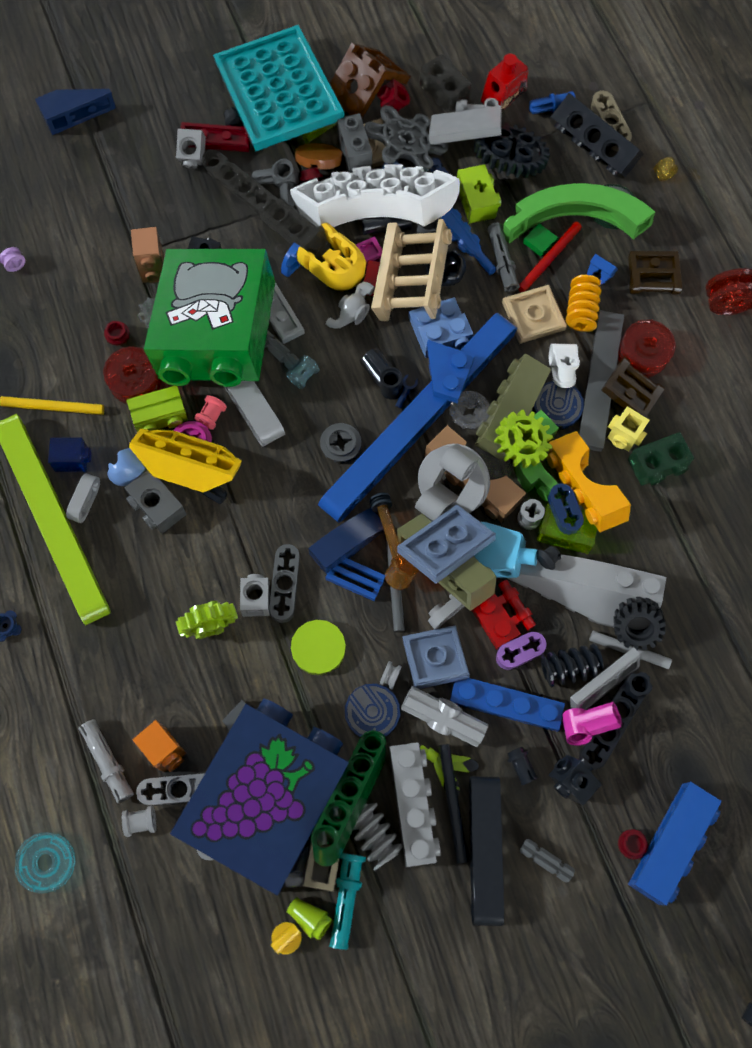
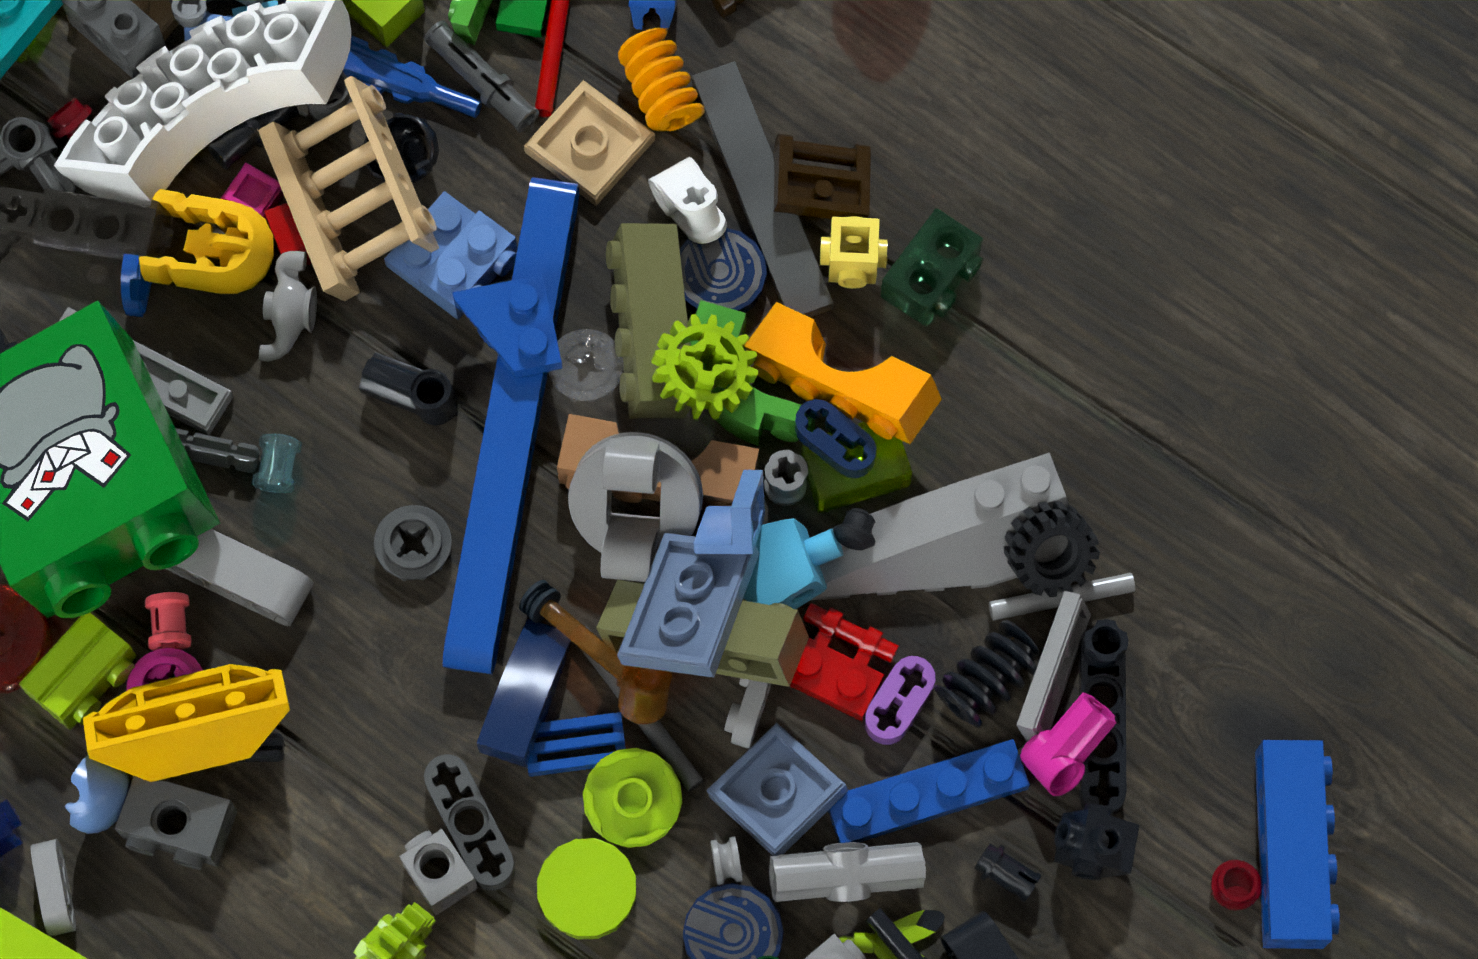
camera: 30 degrees left, 0 degrees up
dark orange tile [295,143,342,170] -> none
dark blue hand [395,374,419,408] -> none
clear red wheel [618,320,676,377] -> none
none -> lime tile [583,748,682,848]
none -> medium blue panel [693,470,765,554]

